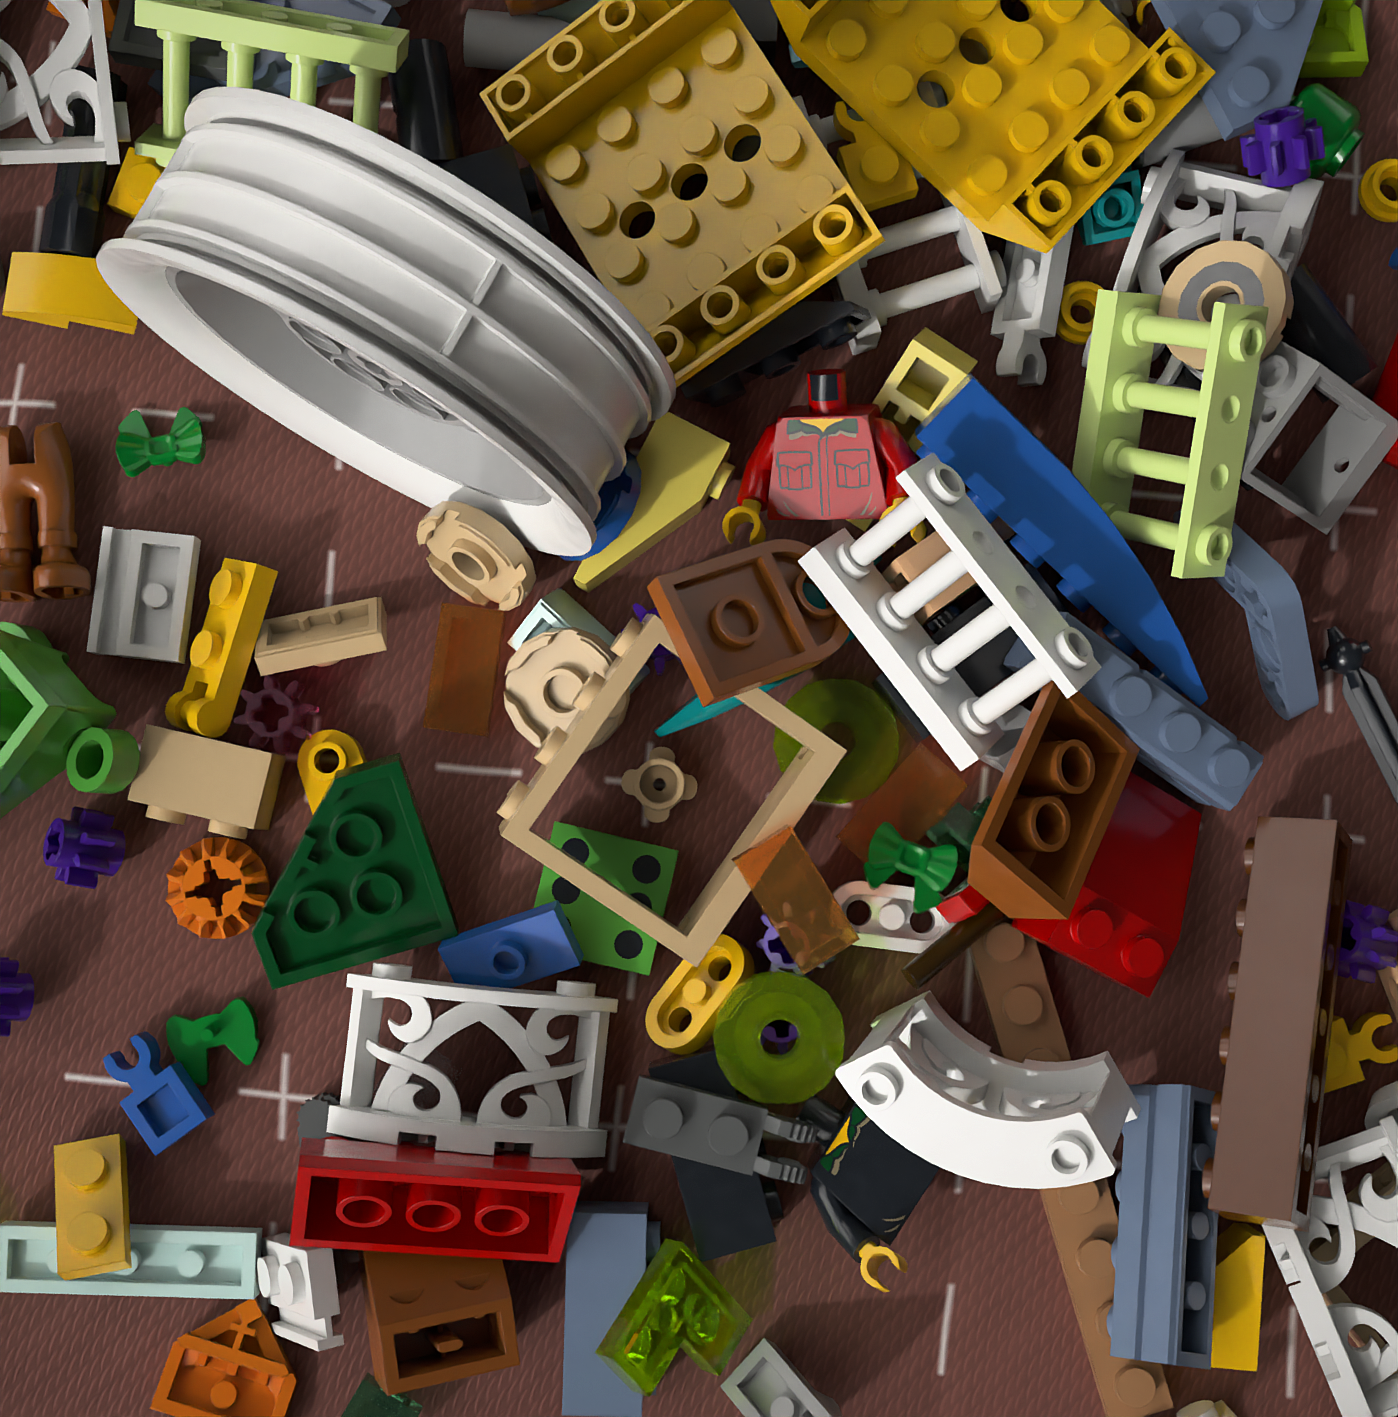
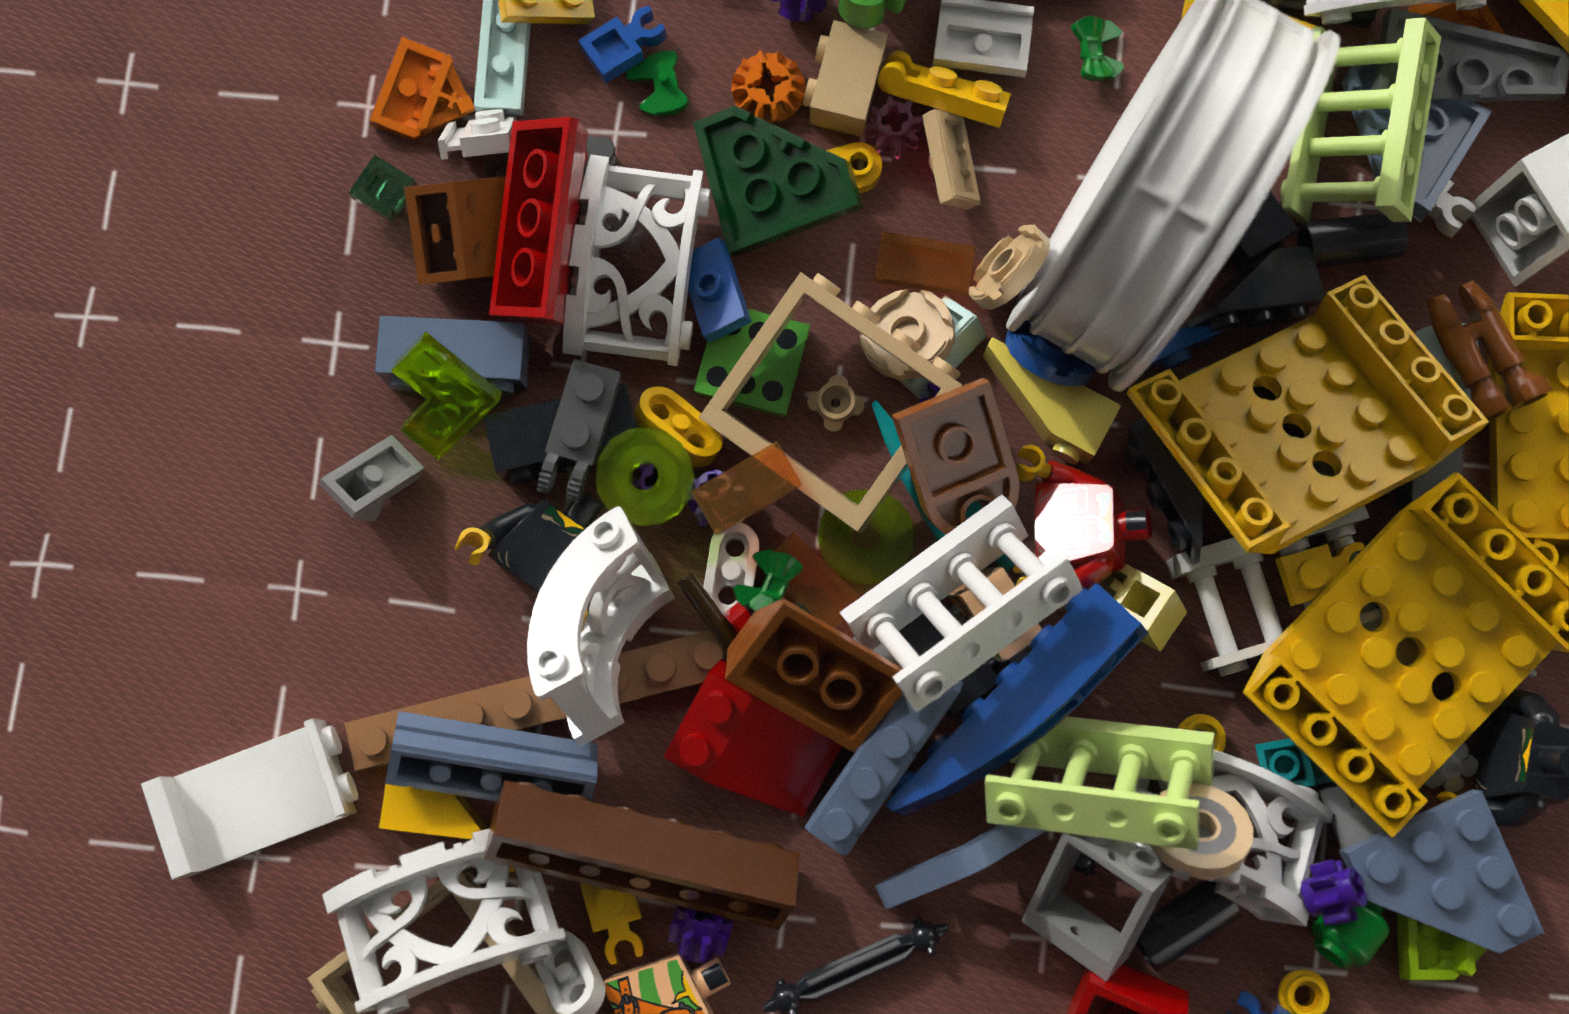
camera: 90 degrees right, 5 degrees down
light grey piece [463,9,569,71] -> none
white plate [991,225,1074,387] -> none

